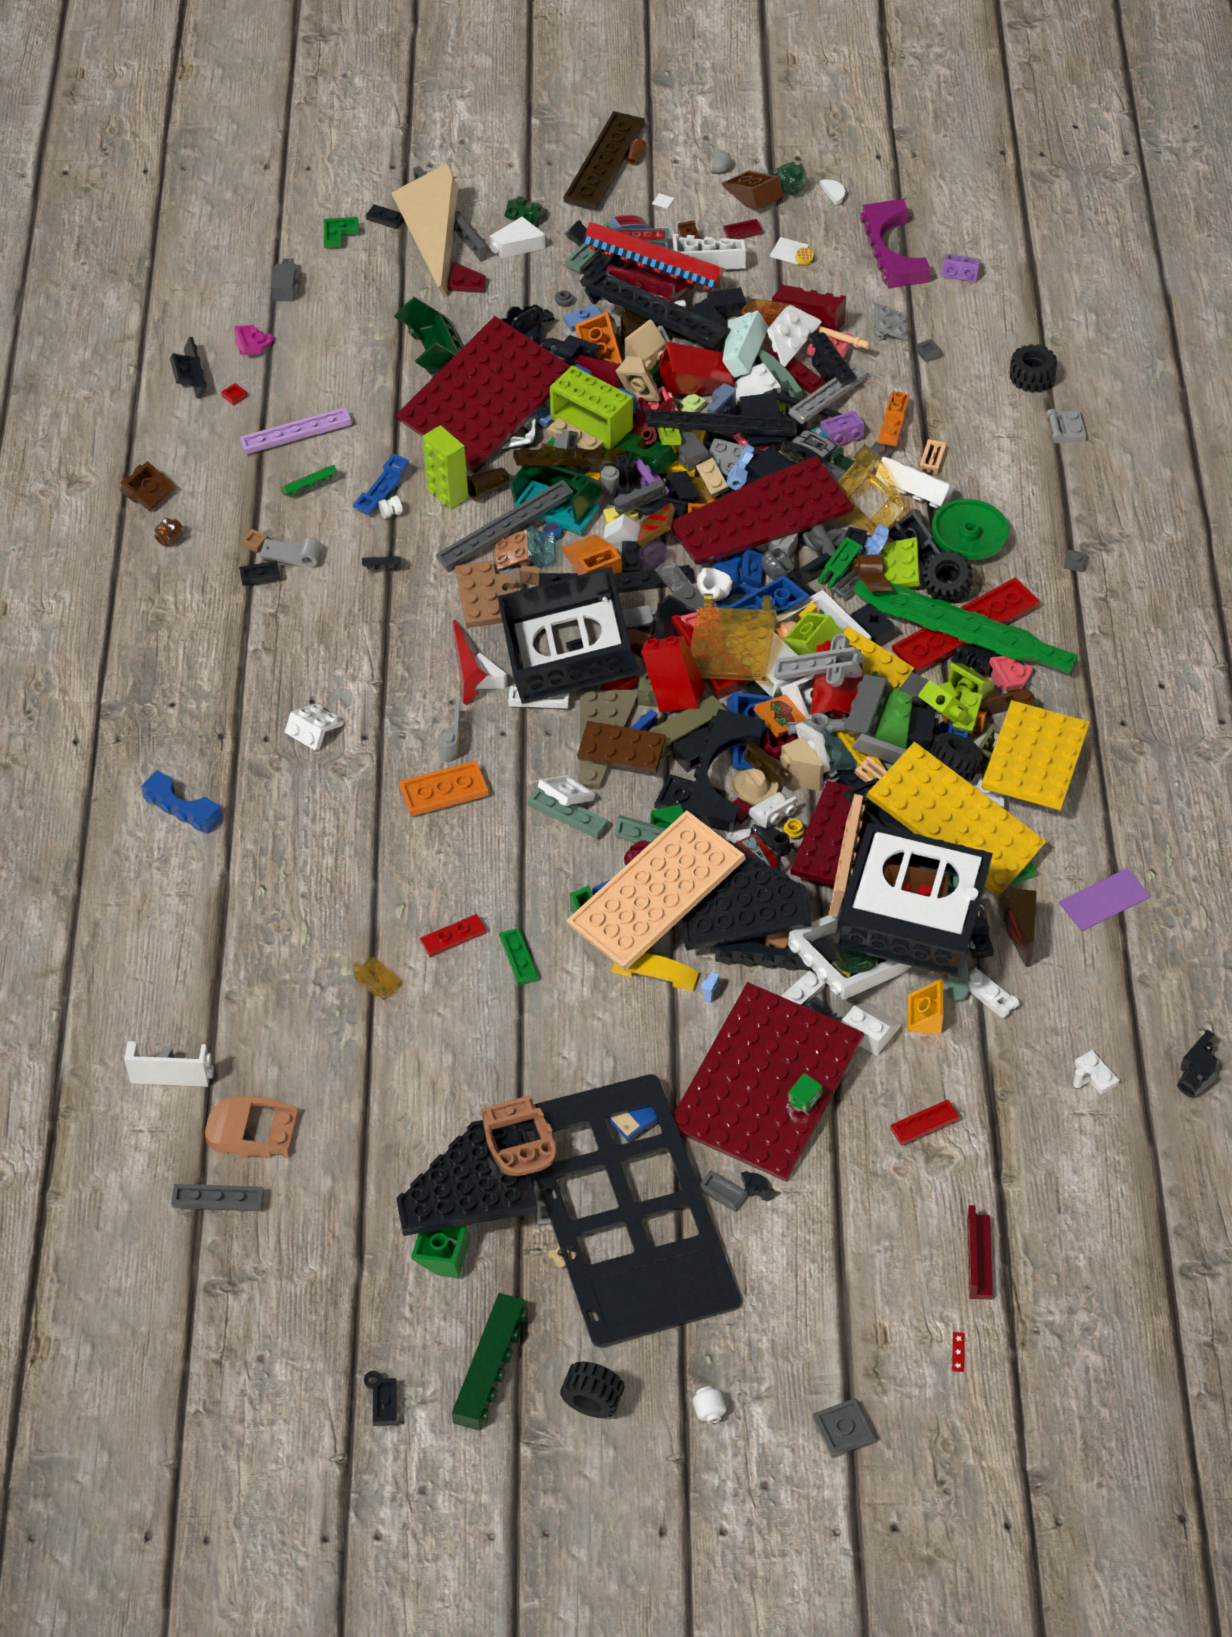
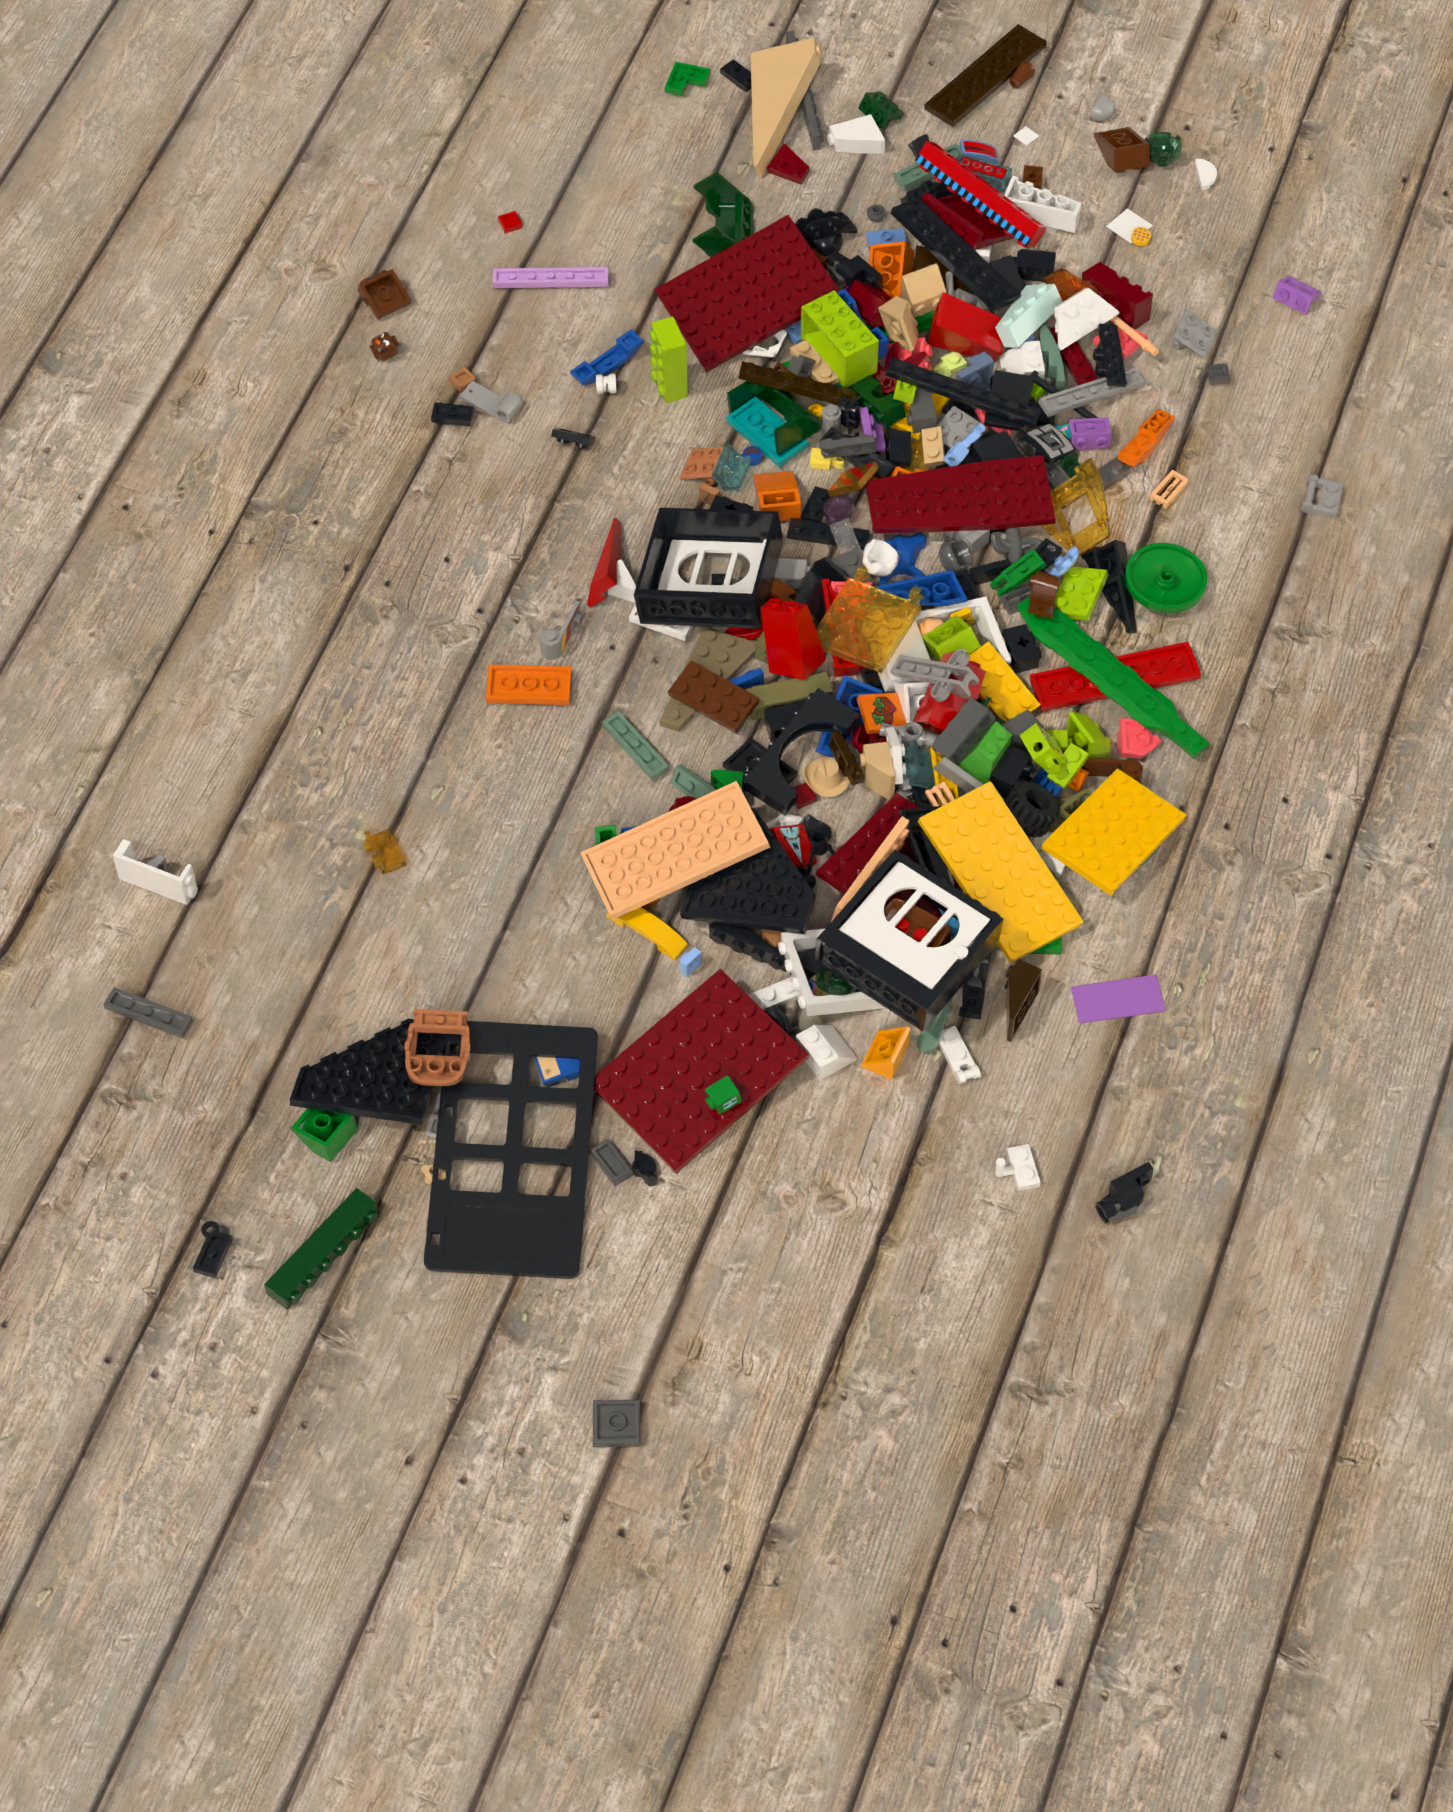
camera: 20 degrees right, 5 degrees up
blue arch [141,770,223,834] -> none
black bracket [170,337,207,398] -> none
nougat slope [205,1096,299,1158] -> none
dark pink plate [234,325,274,355] -> none
dark grey hinge [271,258,300,301] -> none
green plate [279,465,337,496] -> none
white bracket [285,704,344,751] -> none
red plate [420,914,486,957] -> none
dark grey plate [436,480,574,571] -> none
medium nougat plate [455,560,518,628] -> none
dark brown plant [467,467,510,501] -> none
green tile [499,927,539,987] -> none
white plate [538,775,596,806] -> none
black tyre [560,1361,625,1418] -> none
white slope [604,514,640,543] -> none
white head [692,1386,726,1424] -> none
dark red tile [723,219,762,240] -> none
blue plate [740,549,763,588] -> none
white bracket [749,792,798,829] -> none
yellow plate [783,819,804,838] -> none
magenta arch [860,199,930,289] -> none
white brick [874,456,955,509] -> none
red plate [890,1099,959,1146] -> none
black tyre [923,550,973,603] -> none
black hinge [951,644,1002,677] -> none
red sticker [952,1332,965,1372] -> none
dark red fence [967,1205,993,1300] -> none
black tyre [1009,344,1057,392] -> none
dark grey plate [1064,549,1087,572] -> none

